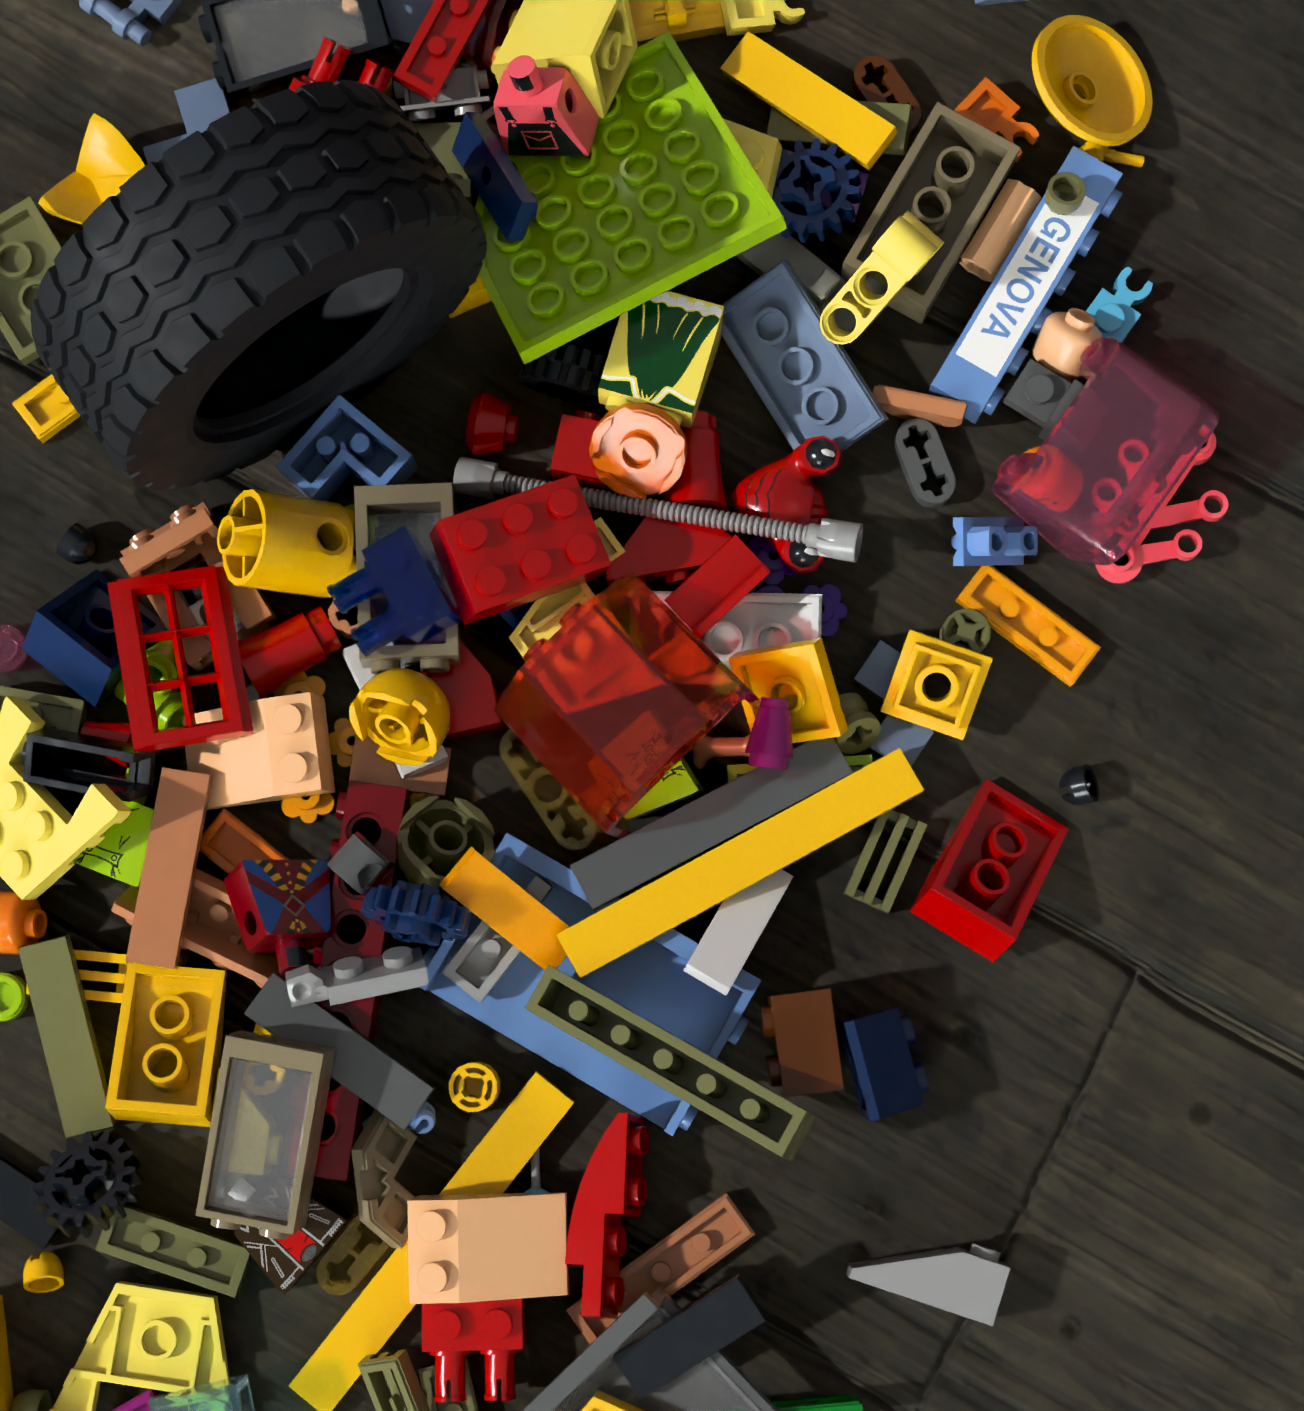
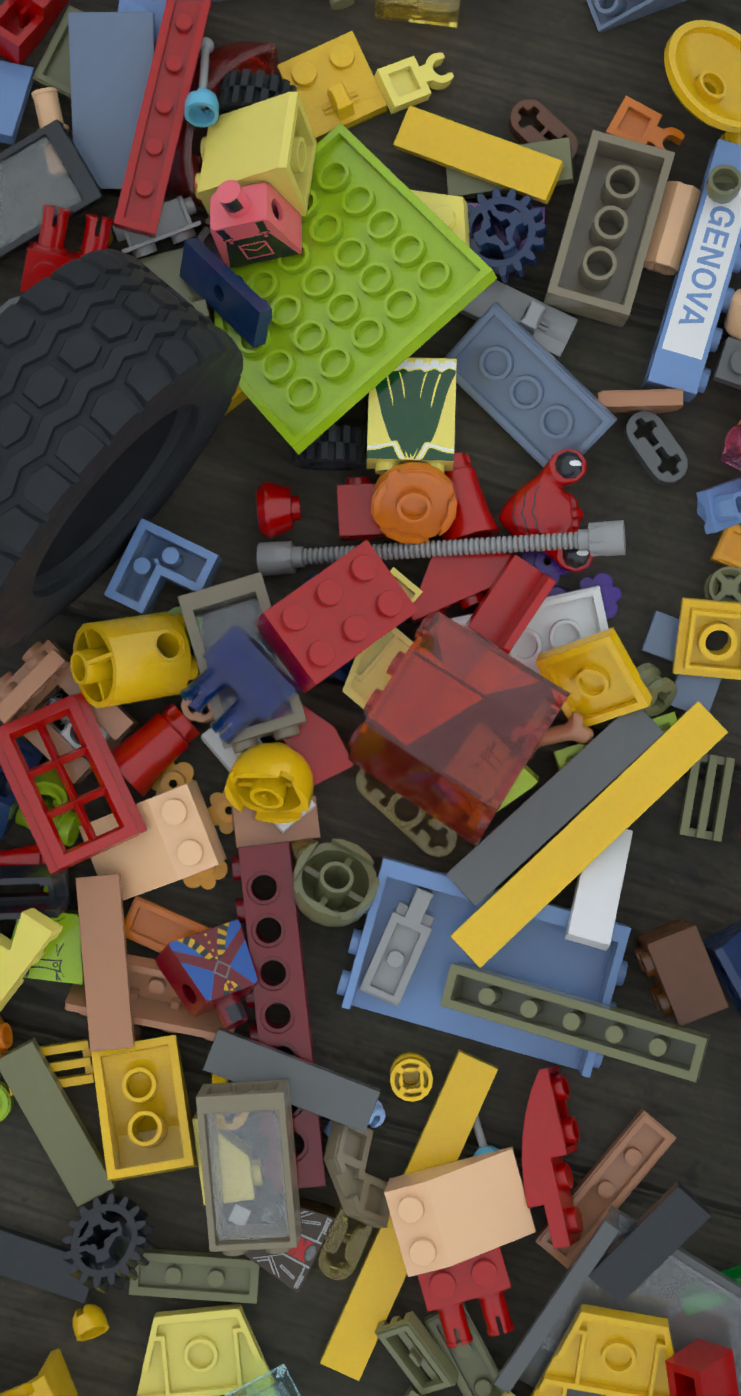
camera: 15 degrees left, 5 degrees up
light grey hinge [285,946,429,1007] -> none
dark grey leg [327,831,396,897] -> none
dark blue gear [361,880,472,946] -> none
light orange tile [439,846,570,971] -> none
magenta cone [745,697,794,770] -> none
light yellow piece [820,210,944,345] -> none

